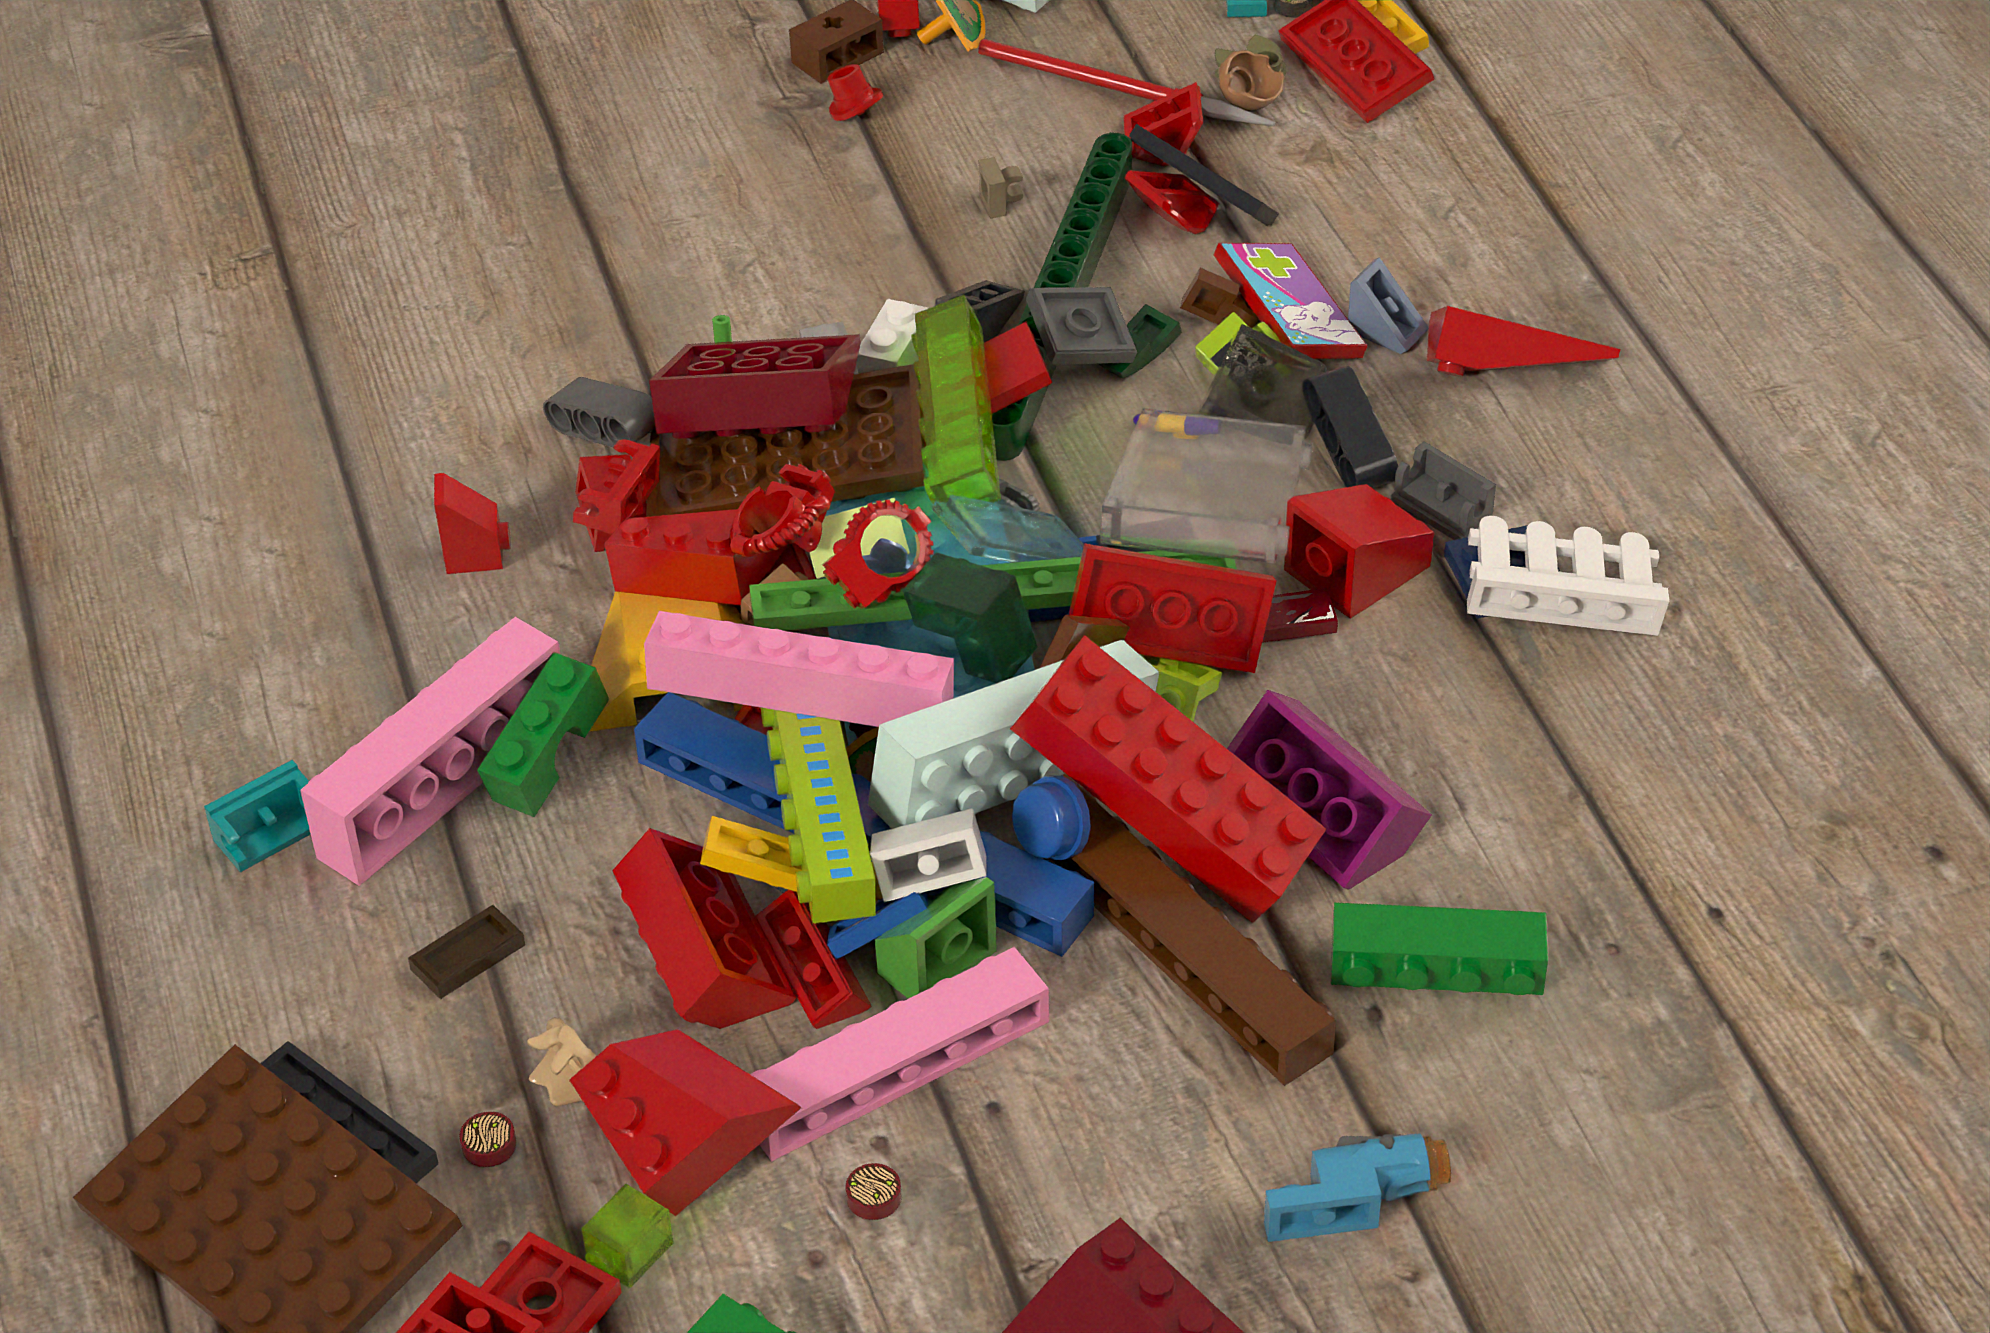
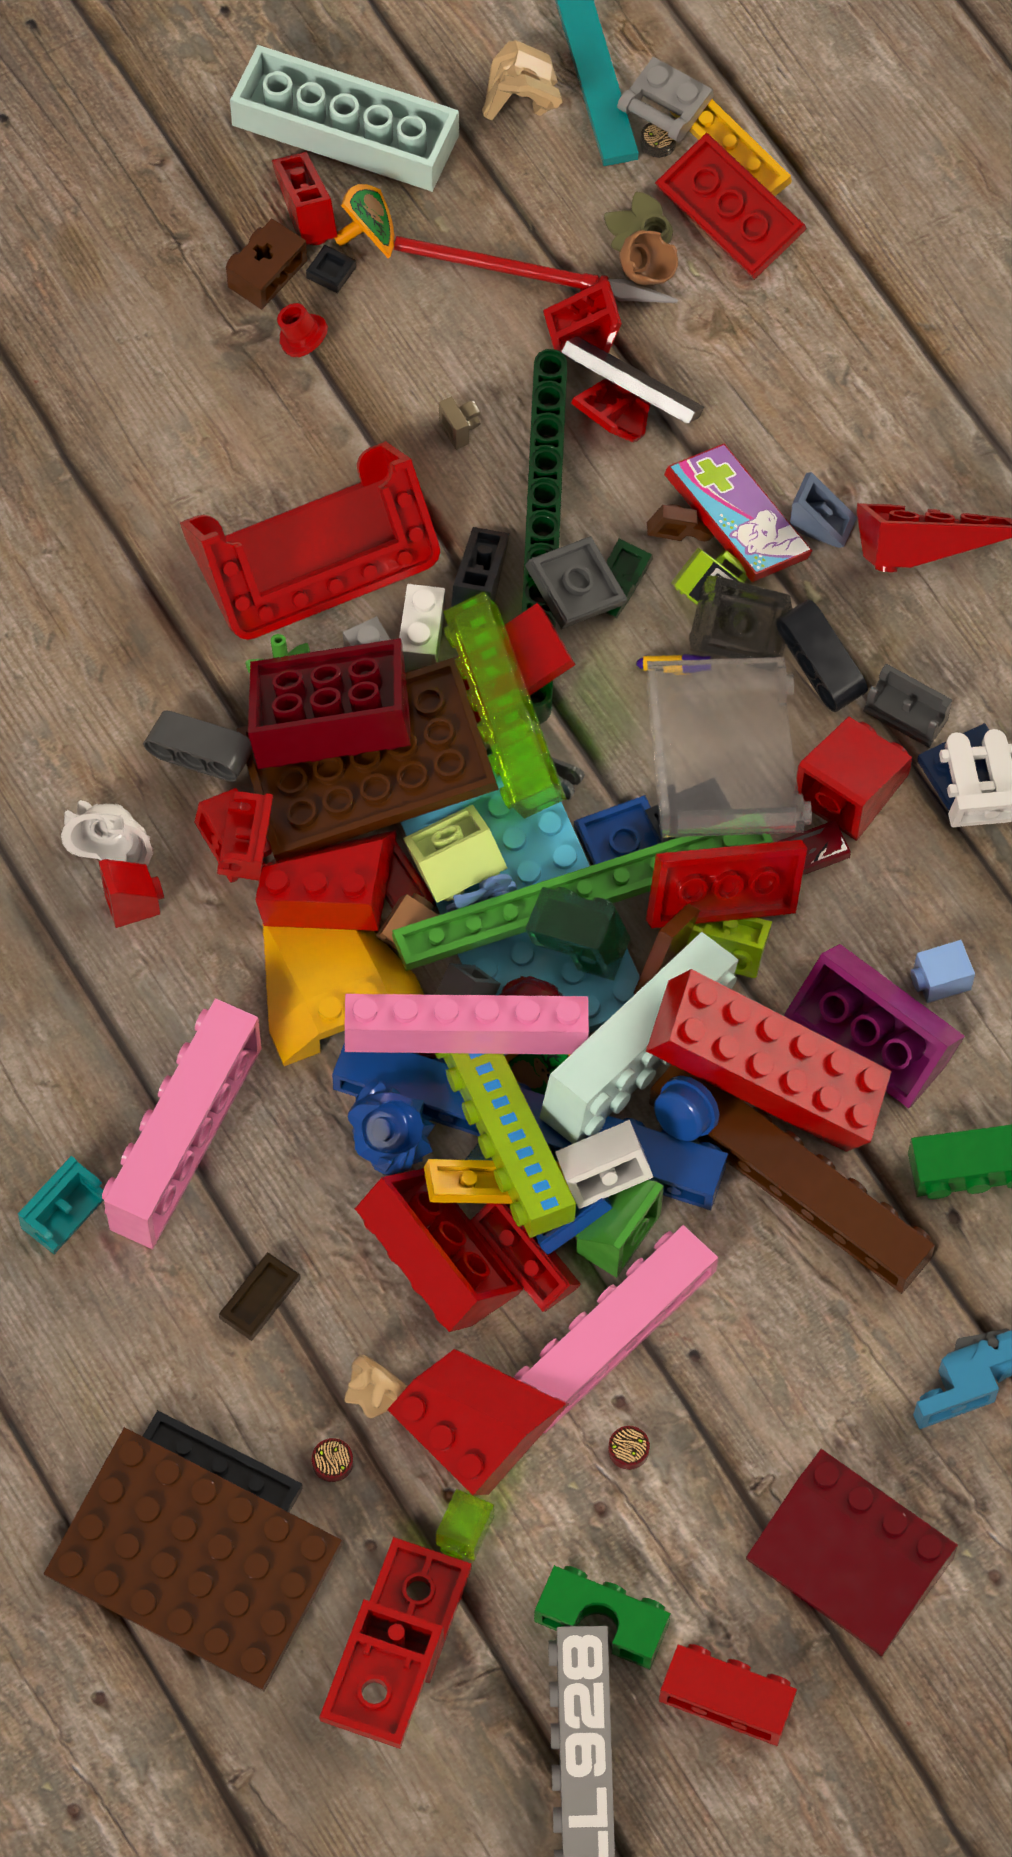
camera: 15 degrees left, 20 degrees up
green arch [477,652,609,817] -> none
red piece [730,464,835,557] -> none
red piece [822,500,934,609] -> none
clear light blue piece [932,495,1084,563] -> none
none -> white helmet [61,800,153,866]
none -> red windscreen [180,441,440,640]
none -> black tile [306,245,356,294]
none -> blue hair [348,1079,436,1176]
none -> light blue brick [910,940,975,1003]

